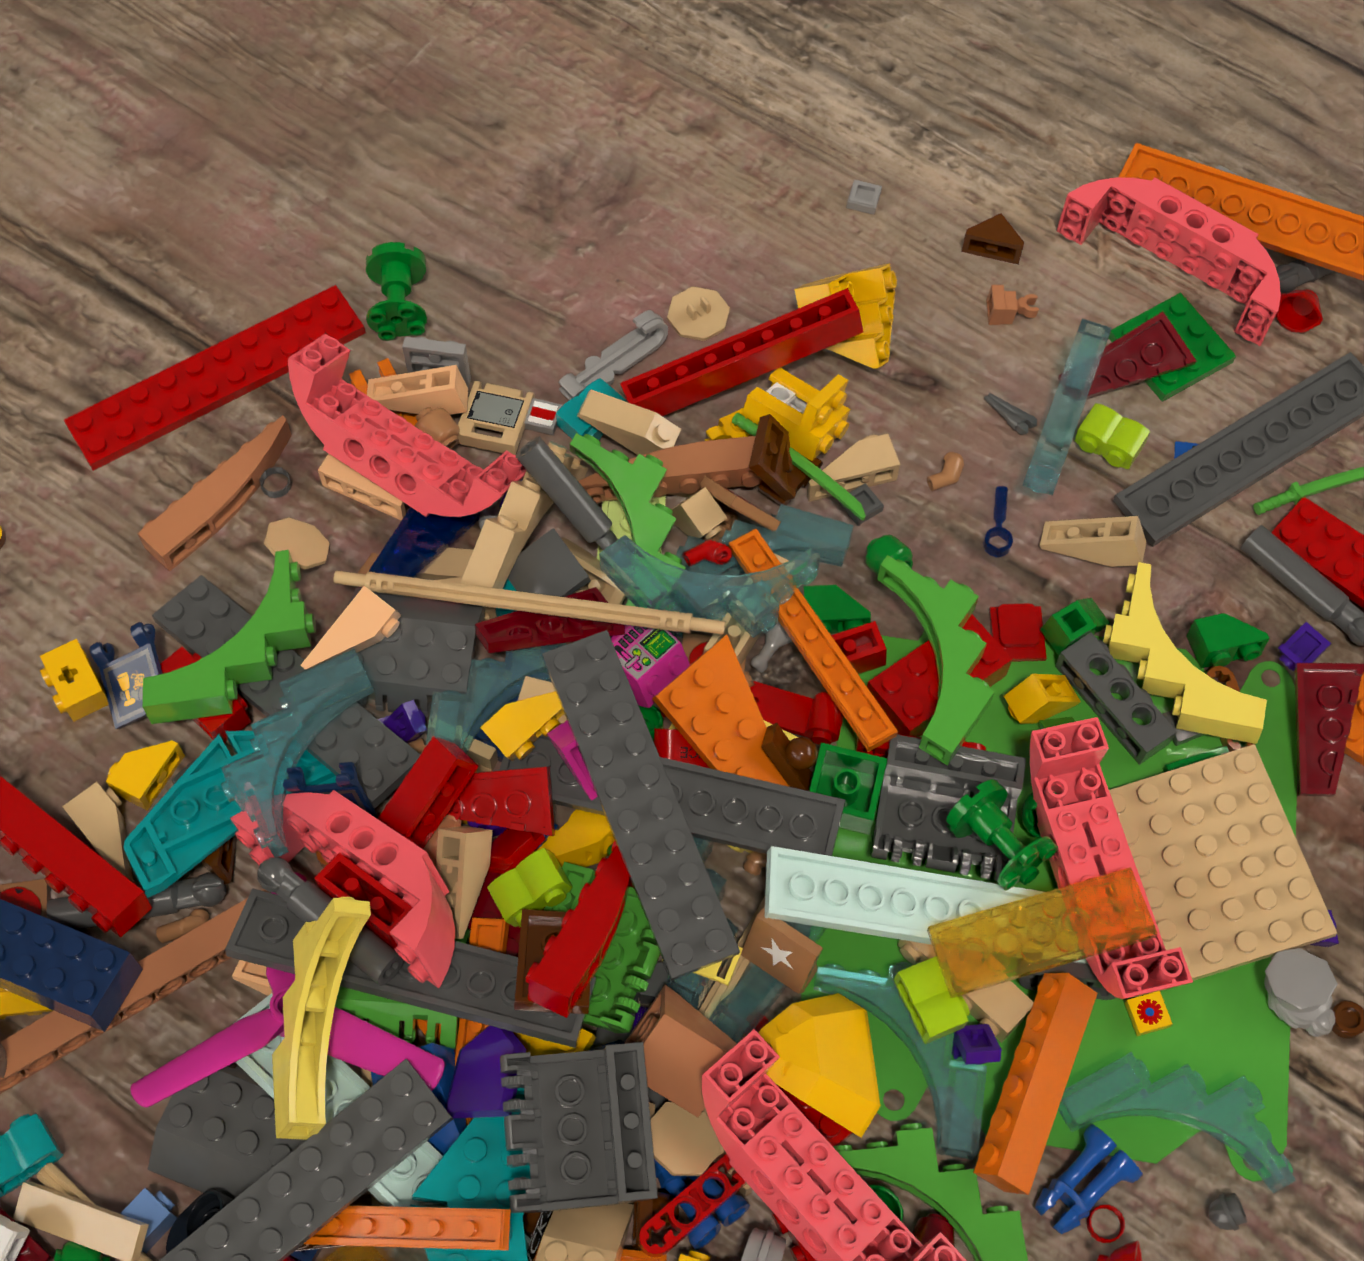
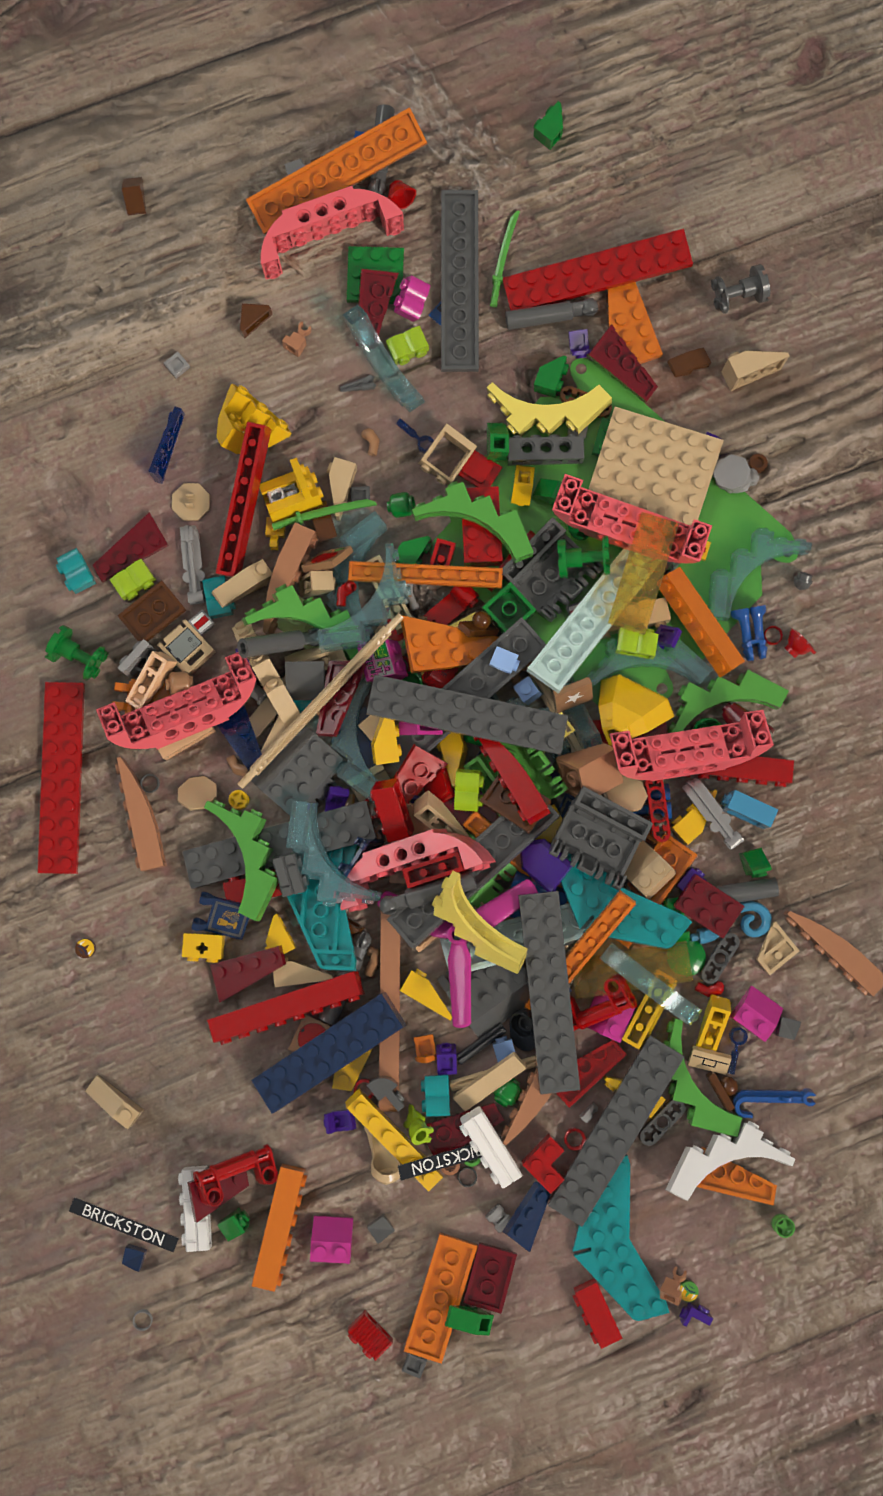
camera: 55 degrees left, 20 degrees up
light nougat slope [300,586,401,674] -> none
reddish brown wing [749,414,796,501] -> none
tan slope [1040,516,1146,567] -> none
none -> teal brick [56,548,96,594]
none -> dark red wing [93,512,169,582]
none -> lime brick [110,559,156,601]
none -> reddish brown plate [118,580,187,642]
none -> reddish brown slope [122,177,146,216]
none -> clear blue wing [148,407,185,484]
none -> dark red wing [210,945,286,1003]
none -> yellow wheel [228,790,250,810]
none -> dark grey brick [272,851,309,897]
none -> dark pink brick [394,275,430,322]
none -> yellow slope [400,969,452,1021]
none -> orange tile [414,1034,437,1063]
none -> tan window [418,424,477,485]
none -> dark purple bracket [436,1043,457,1075]
none -> black axle [456,1023,507,1065]
none -> light blue brick [489,646,520,674]
none -> medium blue brick [513,676,544,705]

